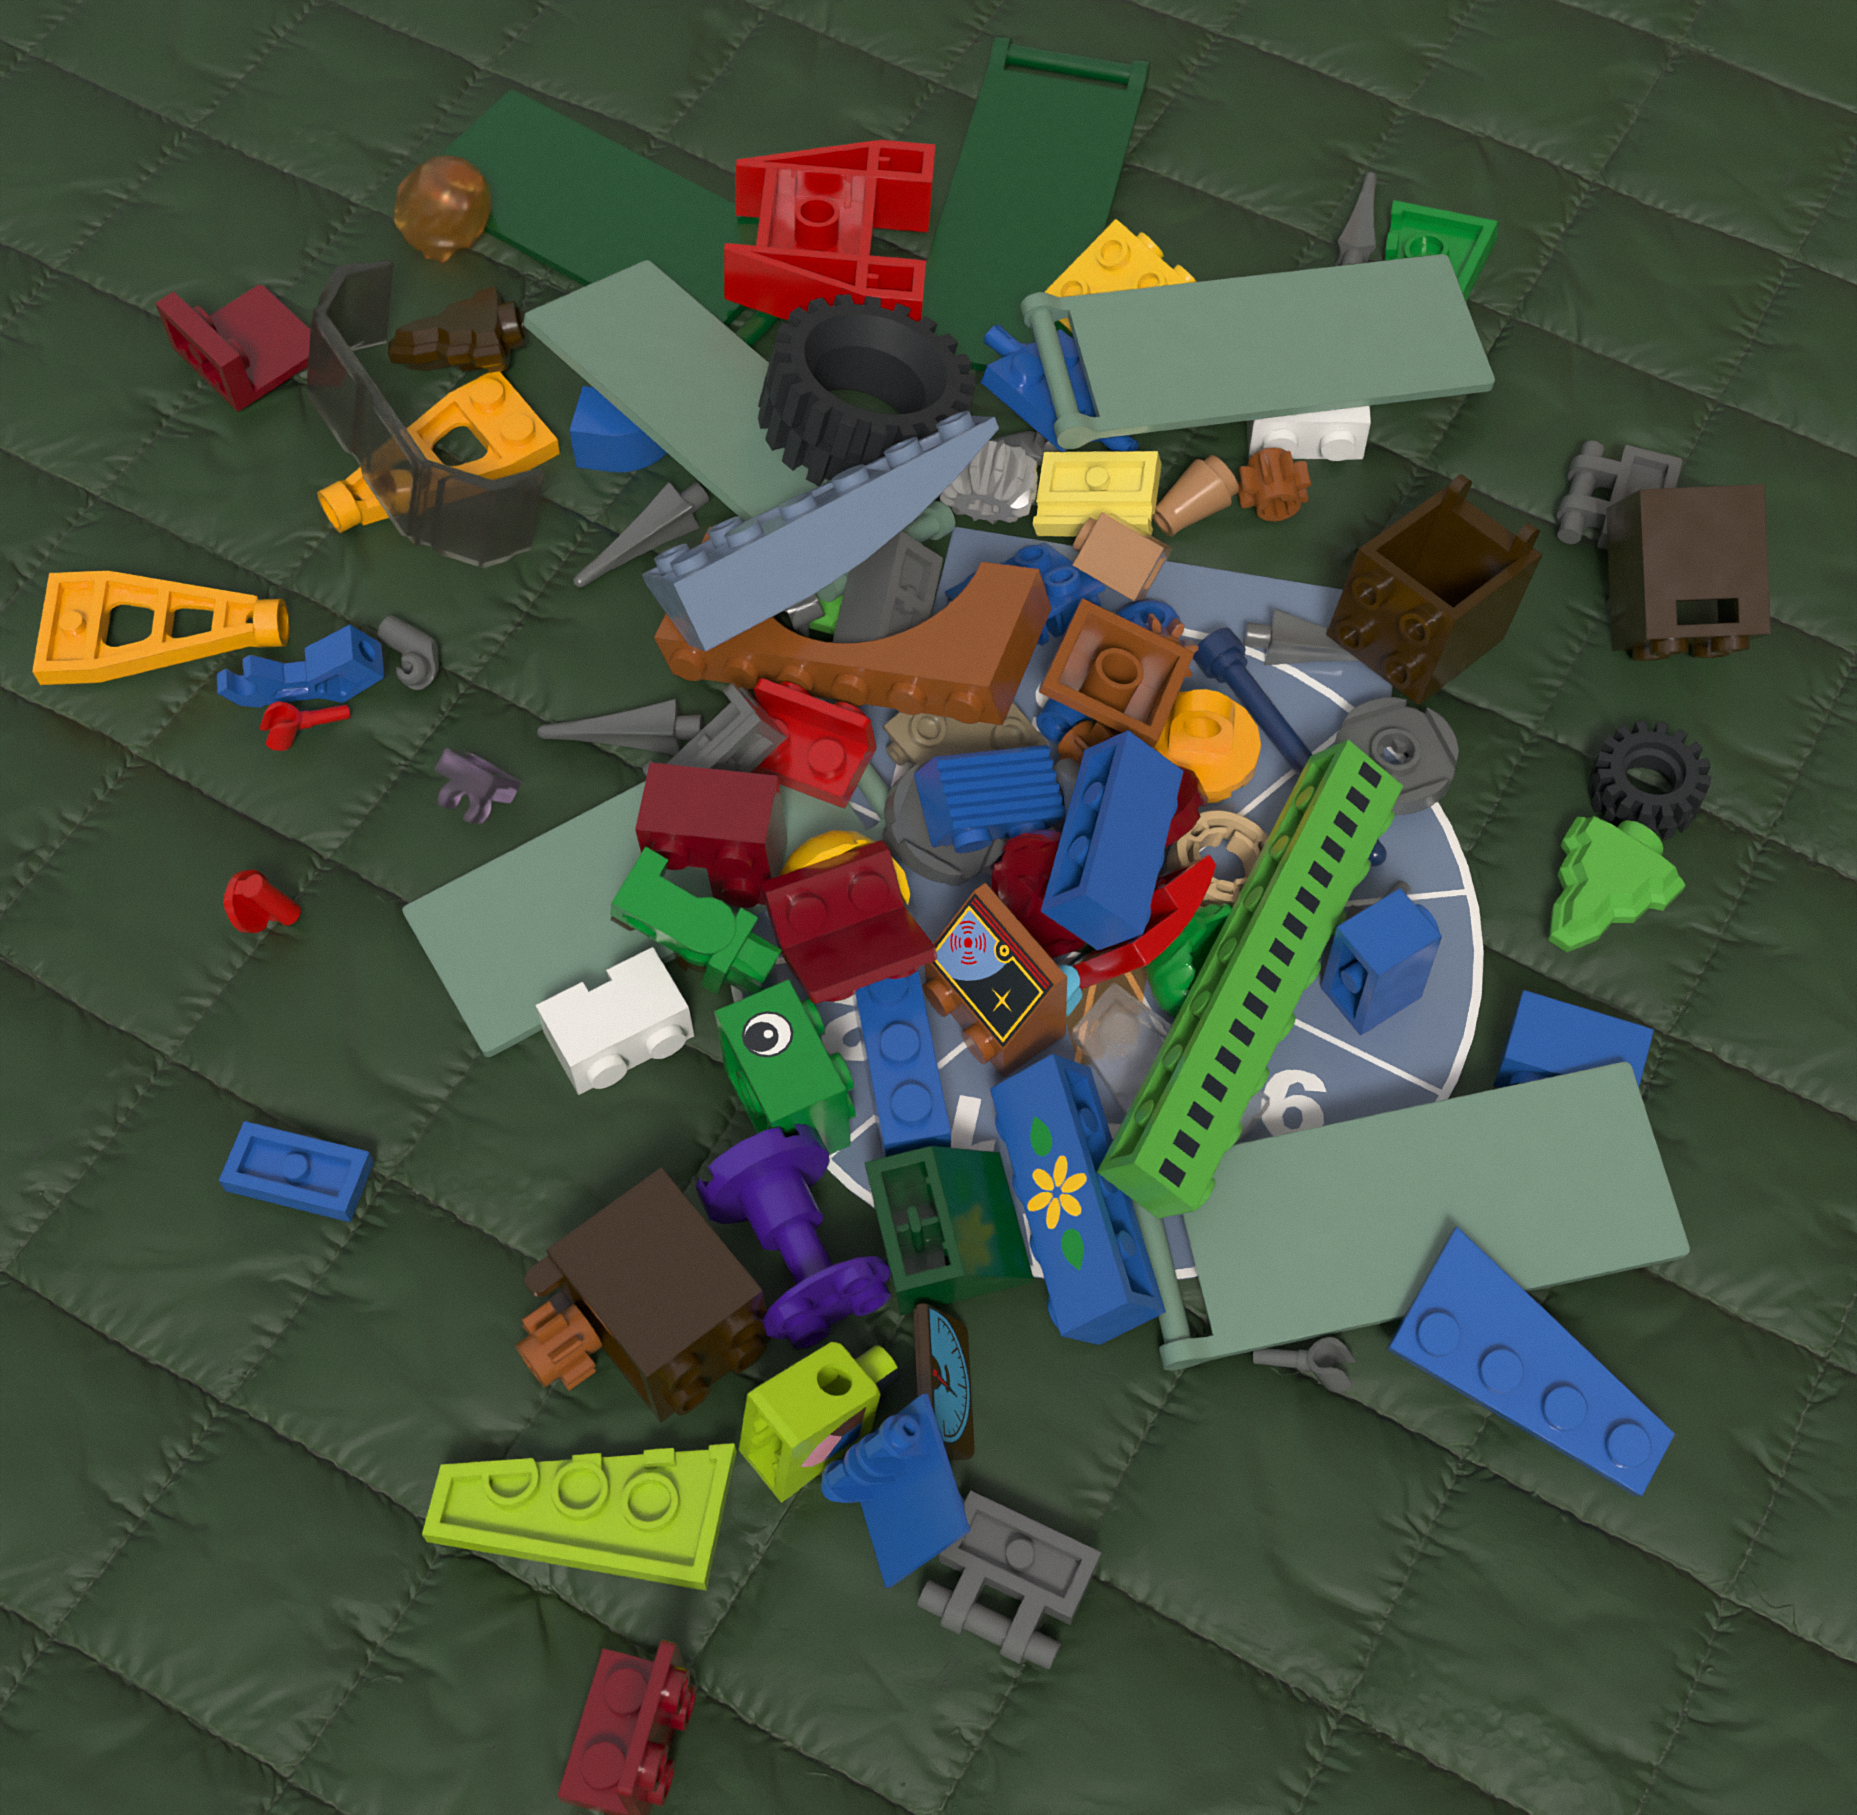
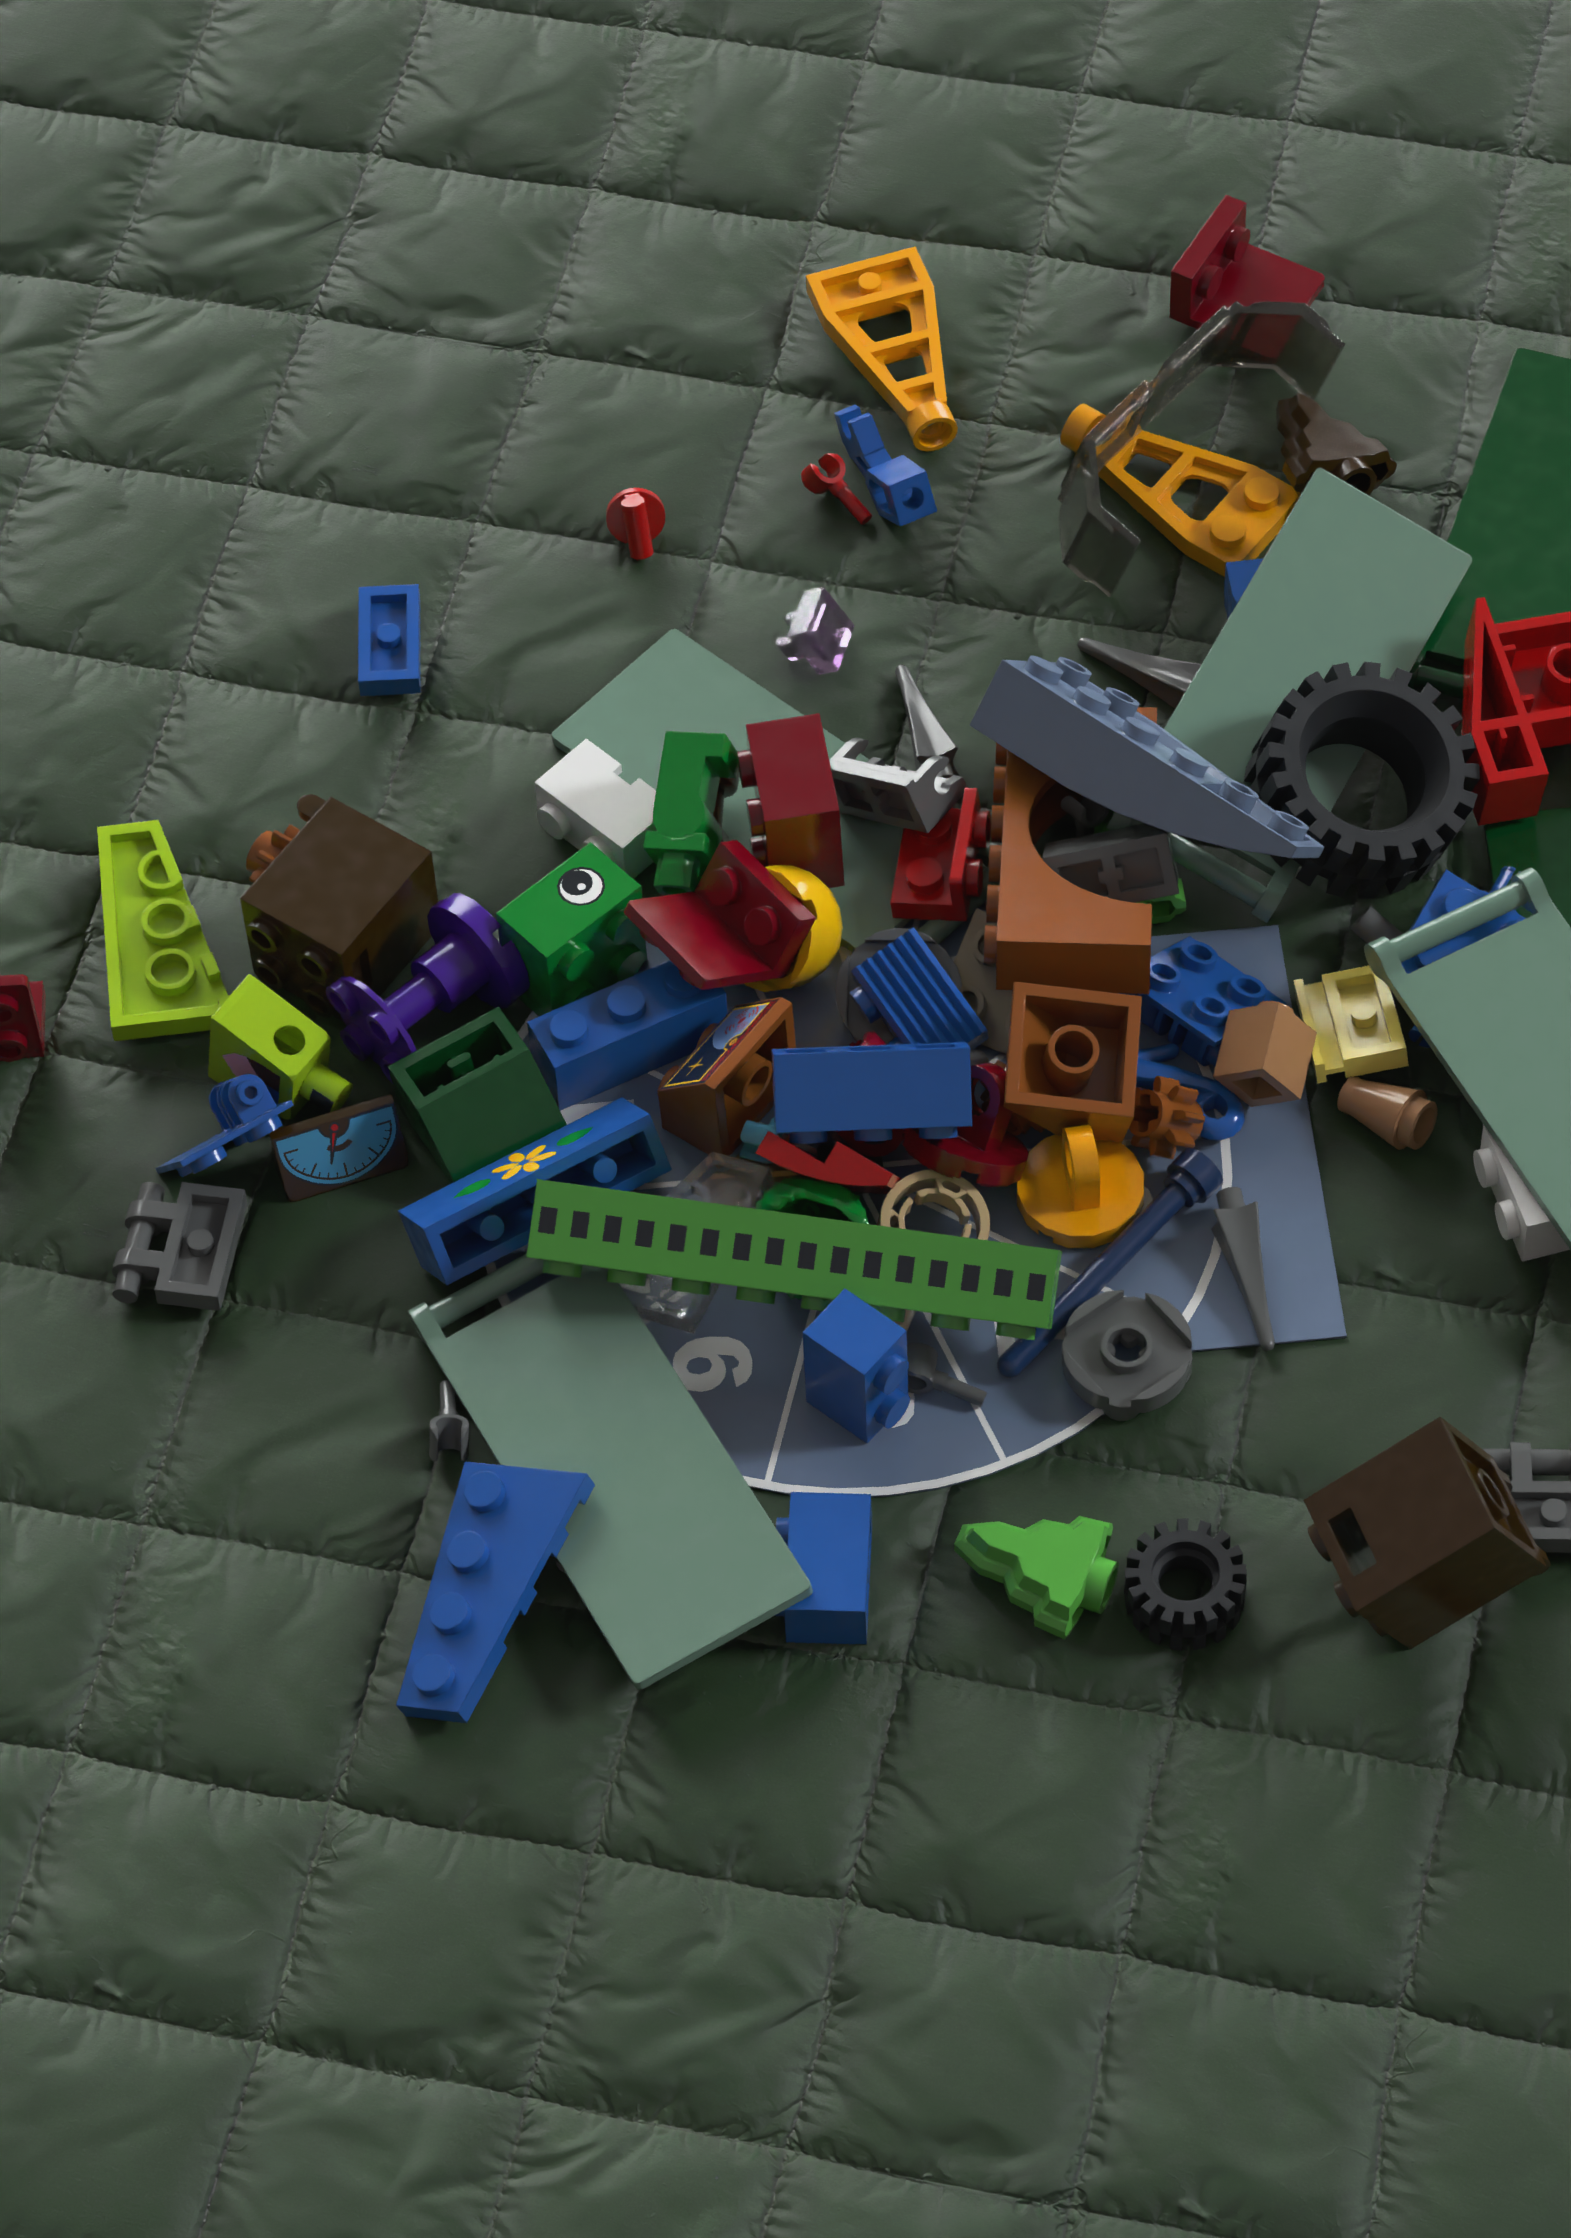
camera: 75 degrees right, 5 degrees down
dark grey arm [377,615,439,690] -> none
clear orange hair [394,155,491,263] -> none
light grey gear [940,440,1038,524] -> none
dark orange gear [1238,448,1312,521] -> none
dark brown container [1326,474,1542,705] -> none

